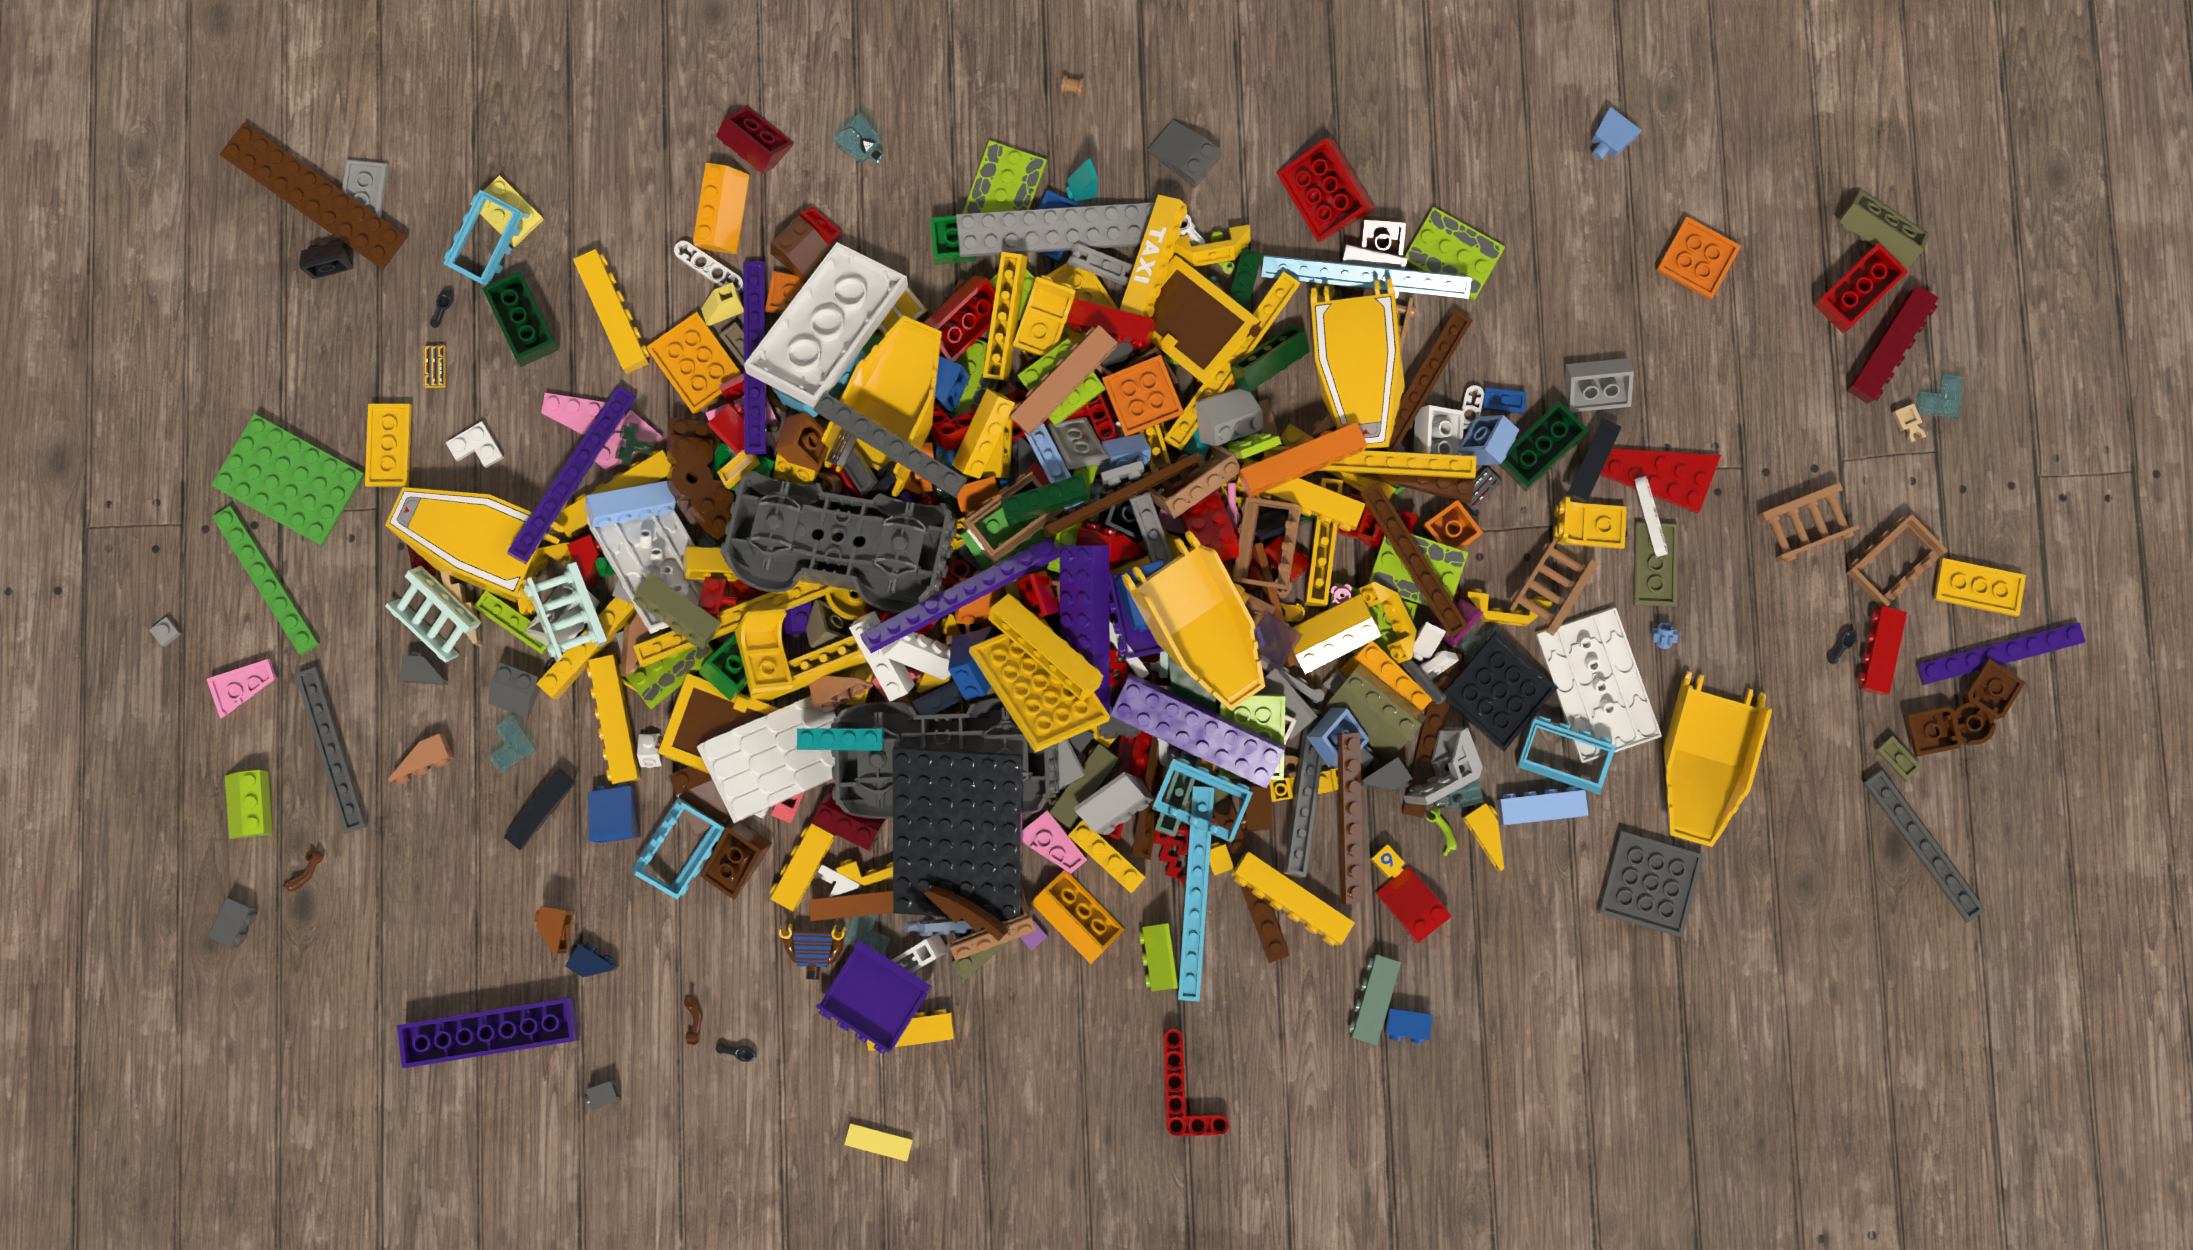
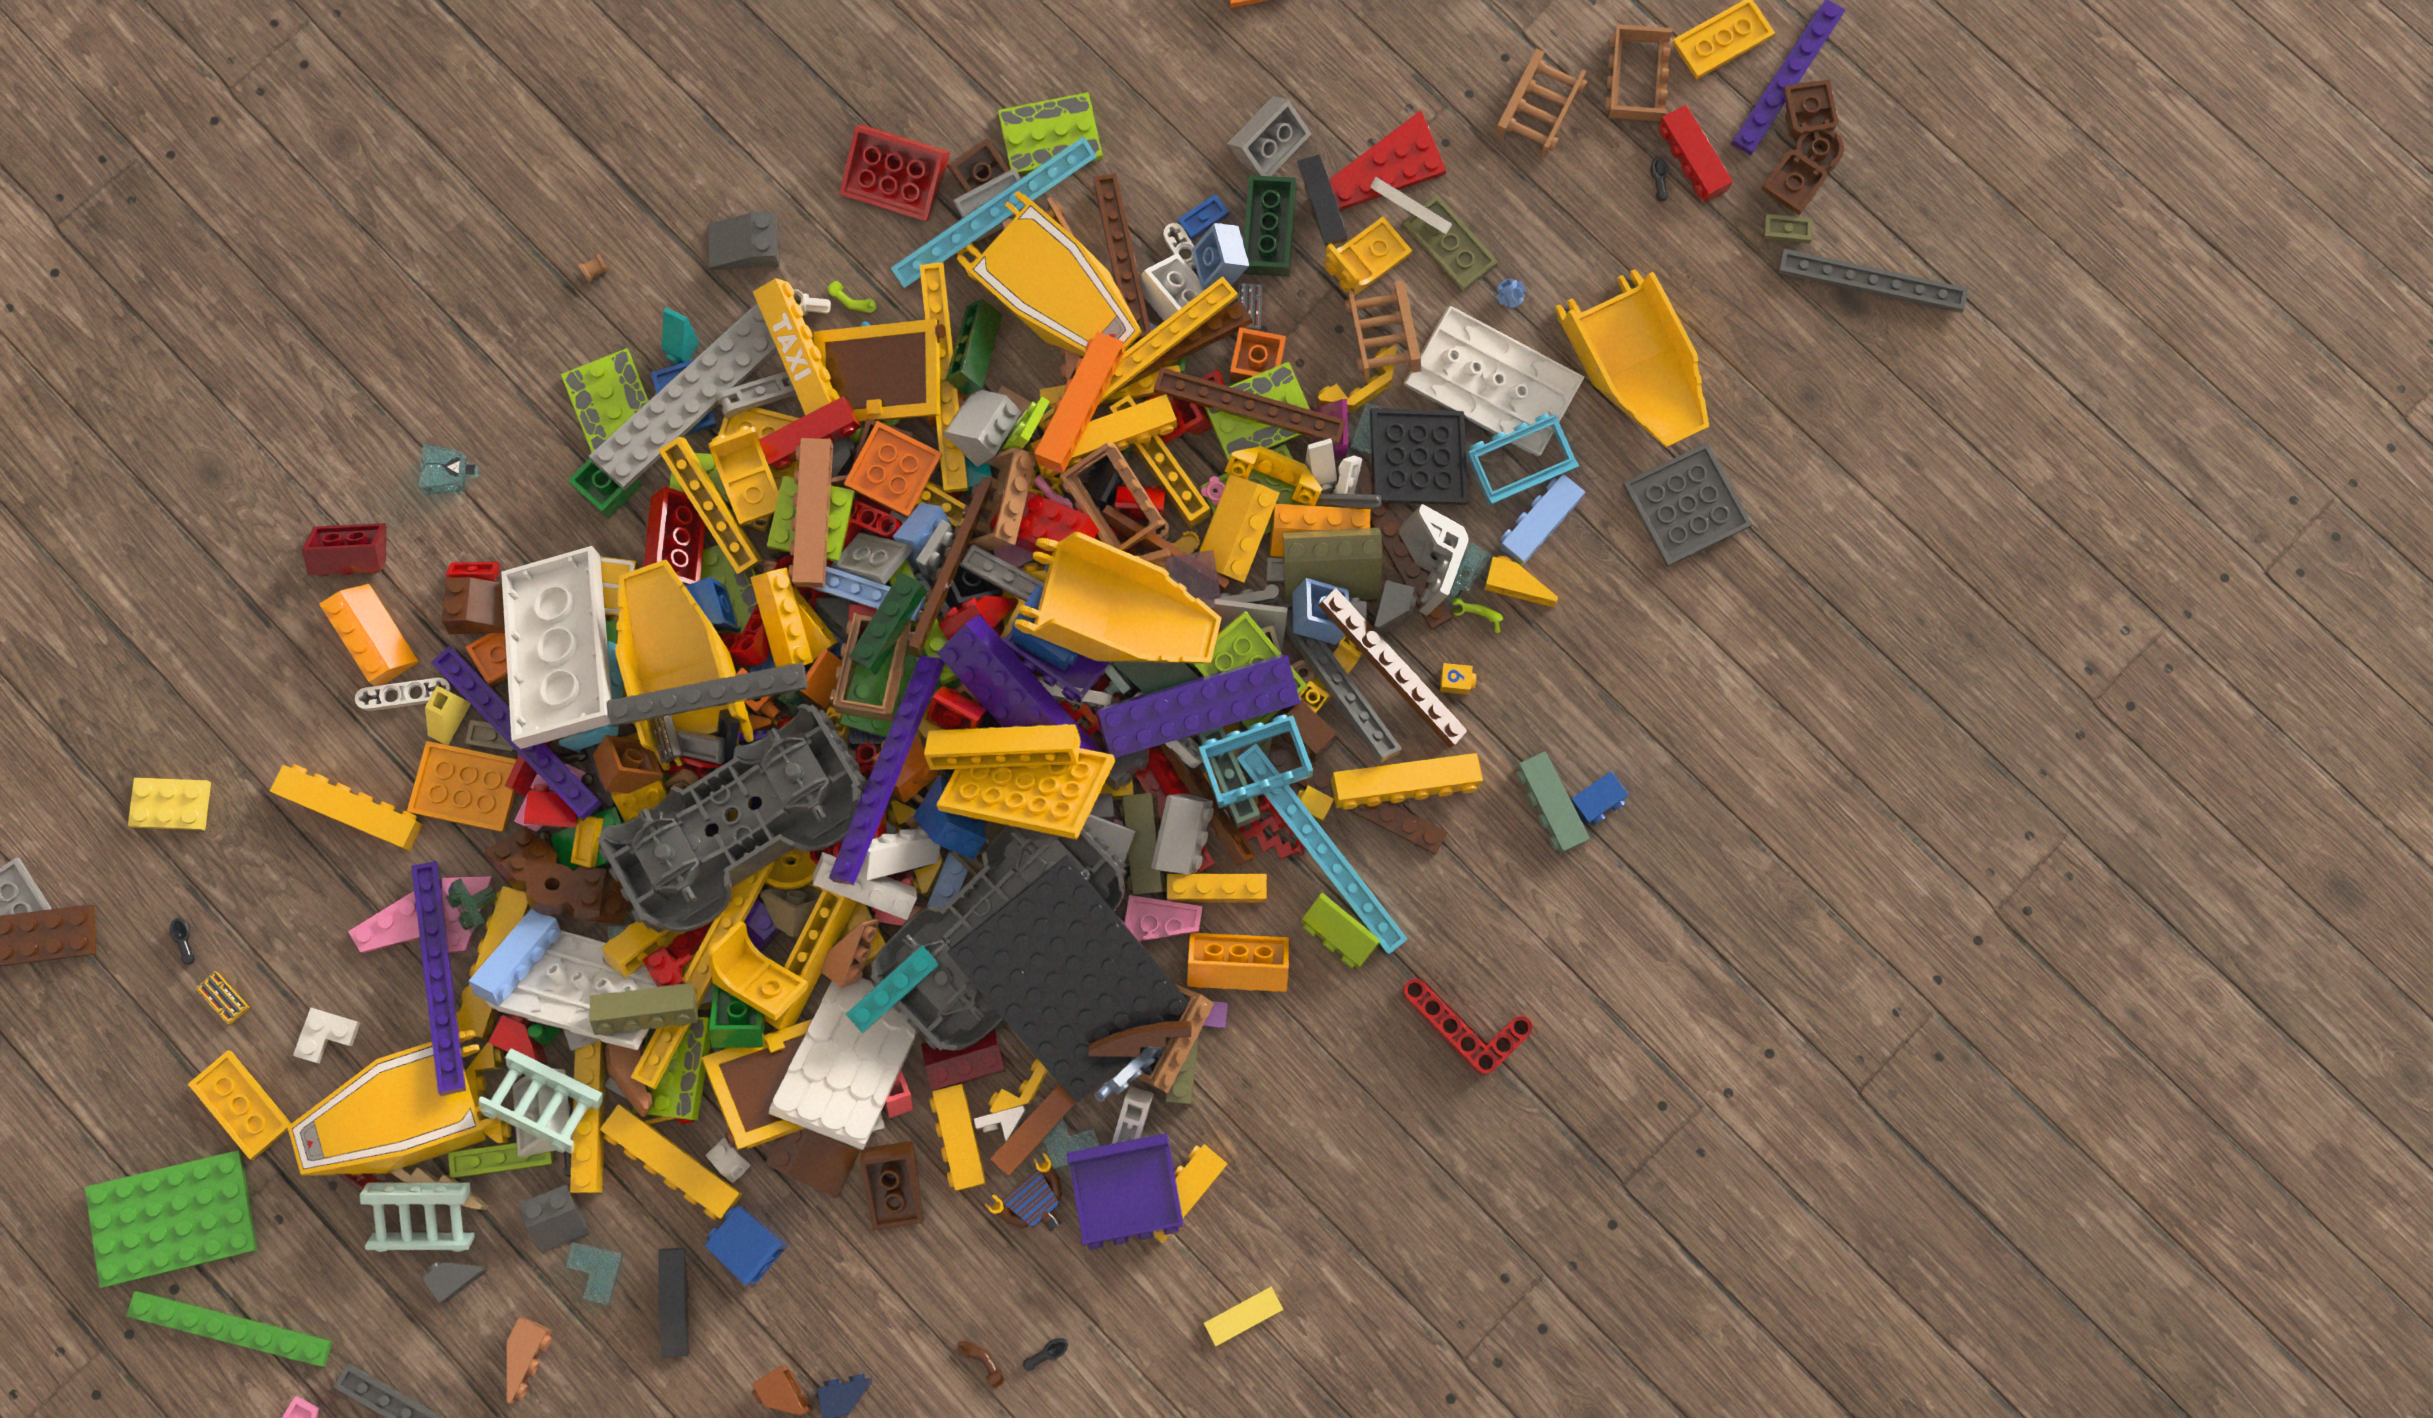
camera: 45 degrees left, 5 degrees down
black slope [299,239,353,279] -> none
medium azure window [444,190,530,286] -> none
dark green brick [482,271,559,367] -> none
medium azure window [631,797,725,900] -> none
yellow slope [1174,225,1251,267] -> none
dark green brick [1229,248,1263,310] -> none
red slope [1376,866,1452,943] -> none

